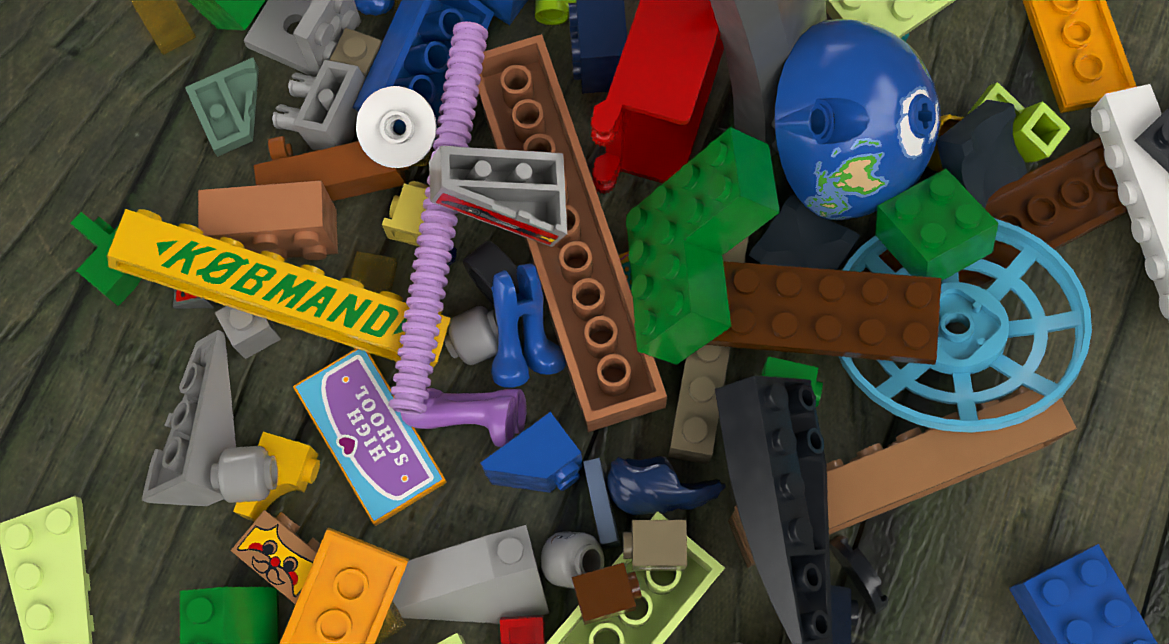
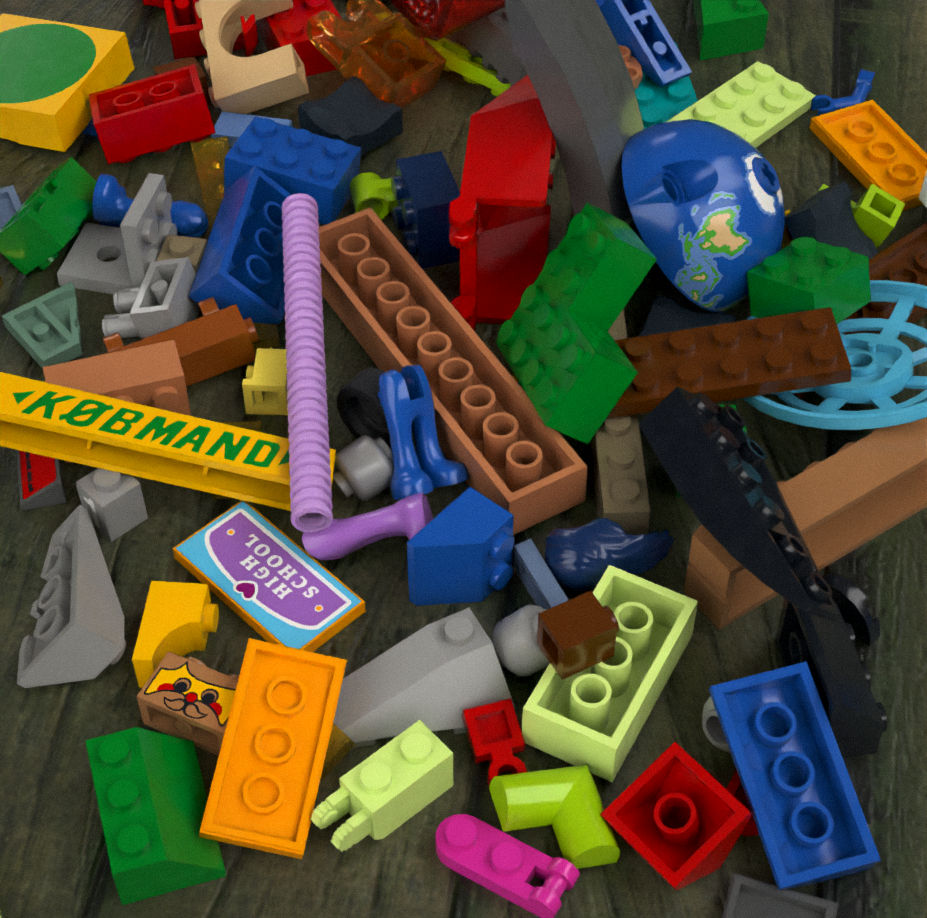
camera: 15 degrees left, 25 degrees down
light grey head [211,446,278,503] -> none
white dish [356,86,437,168] -> none
light grey wedge [429,146,567,247] -> none
dark tan brick [623,520,687,571] -> none

